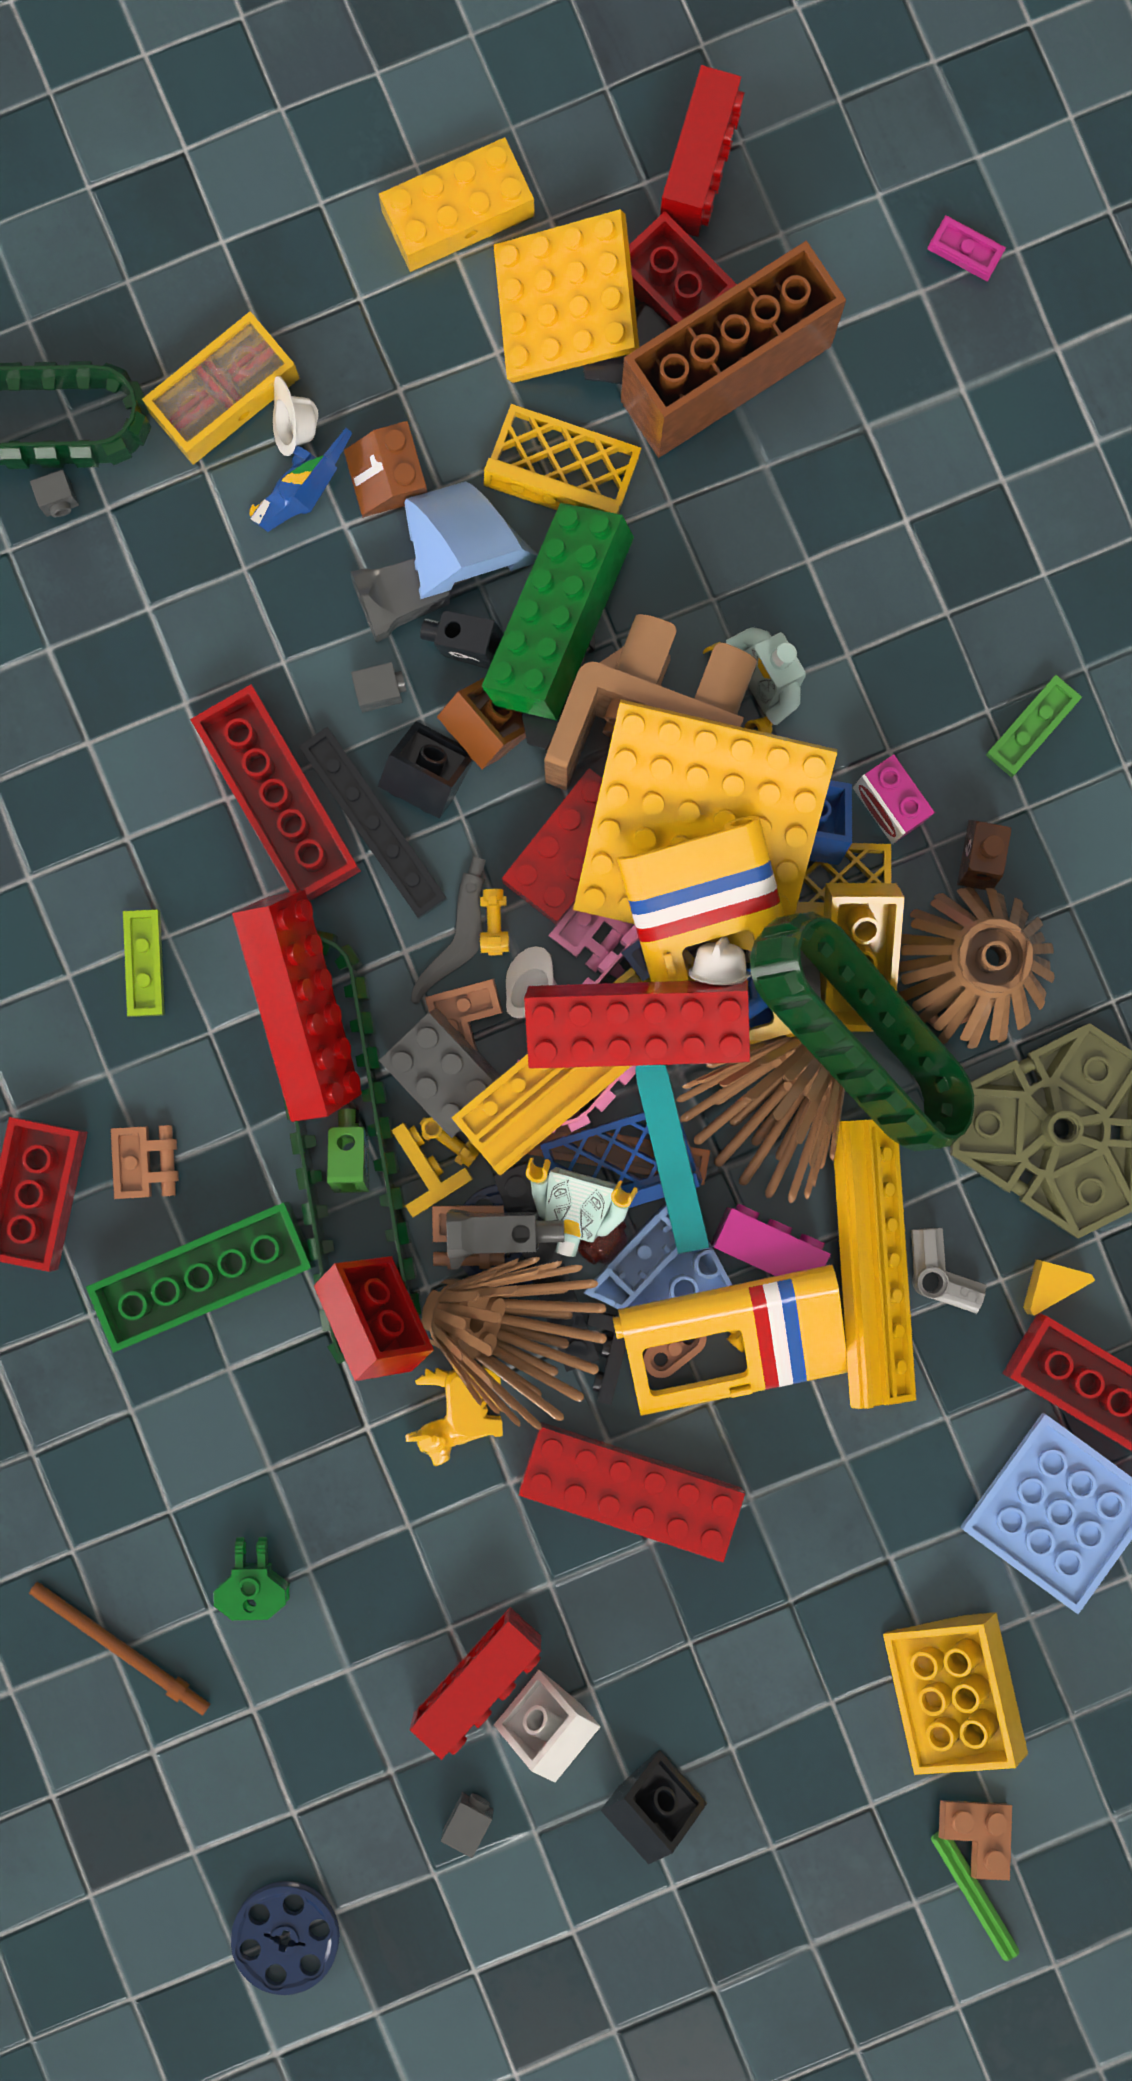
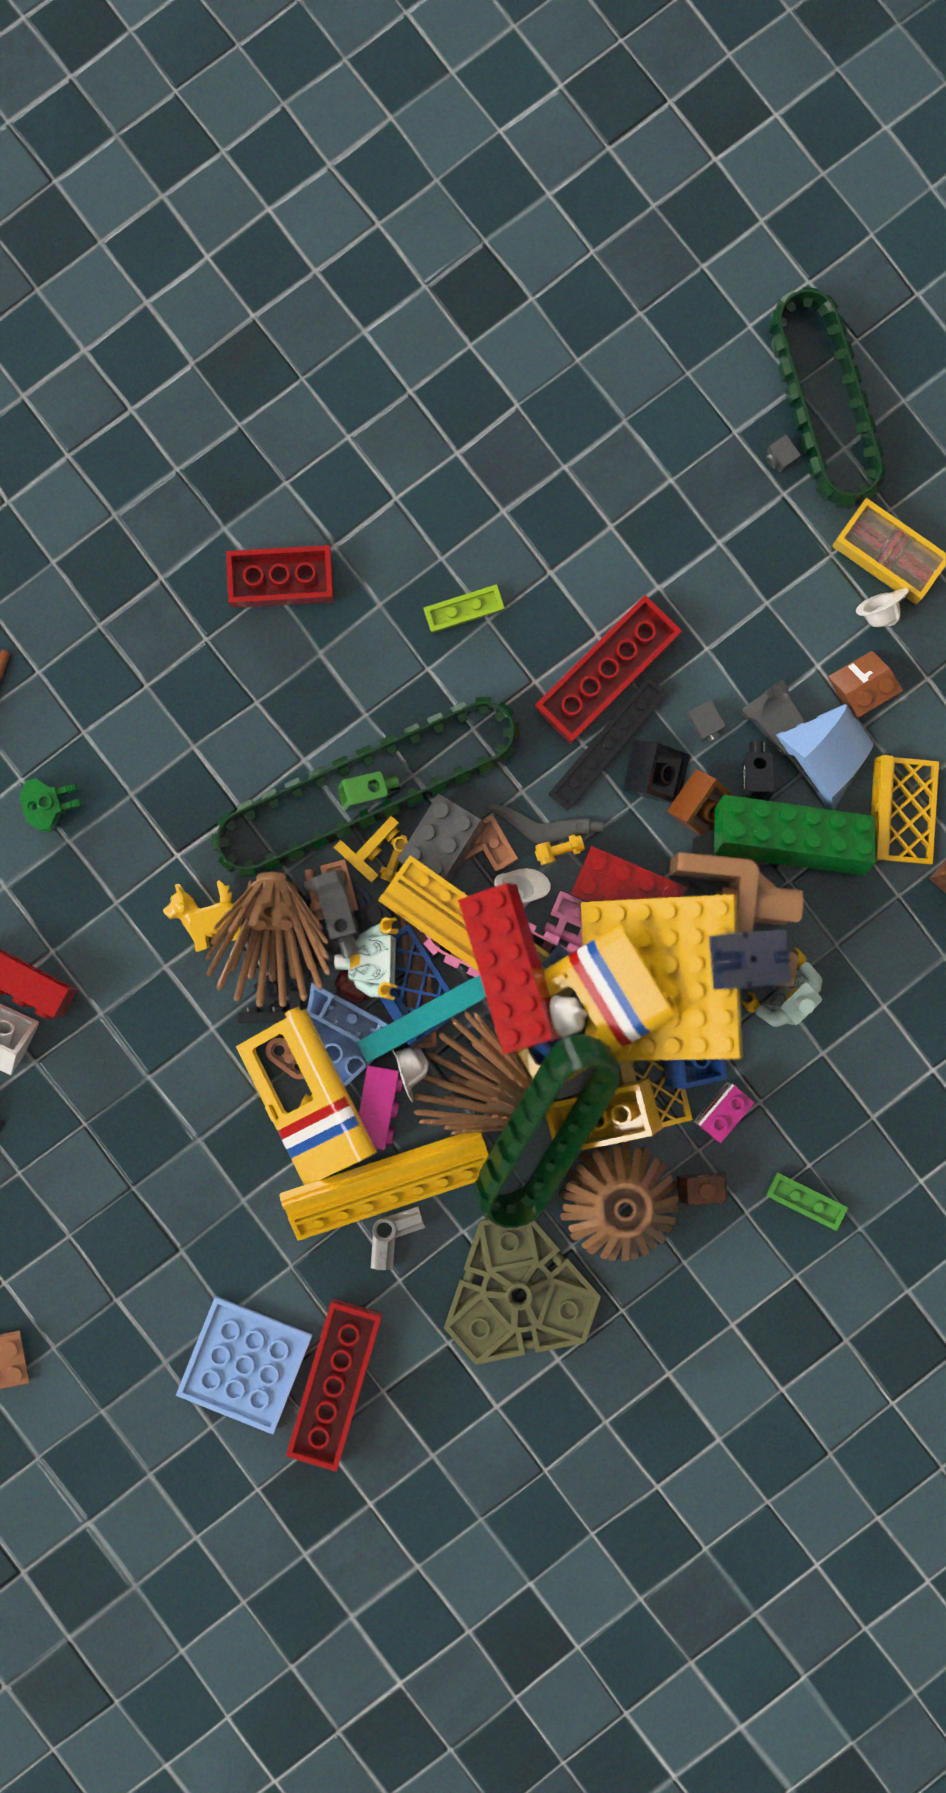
camera: 80 degrees right, 0 degrees up
green brick [86,1202,316,1353] -> none
nougat plate [111,1125,179,1199] -> none
red brick [232,889,362,1122] -> none
blue animal [249,428,352,532] -> none
red brick [314,1256,434,1381] -> none
red brick [518,1422,745,1562] -> none
yellow slope [883,1612,1028,1775] -> none
yellow slope [1023,1260,1095,1316] -> none
none -> white piece [392,1048,429,1102]
none -> dark blue piece [709,929,792,990]

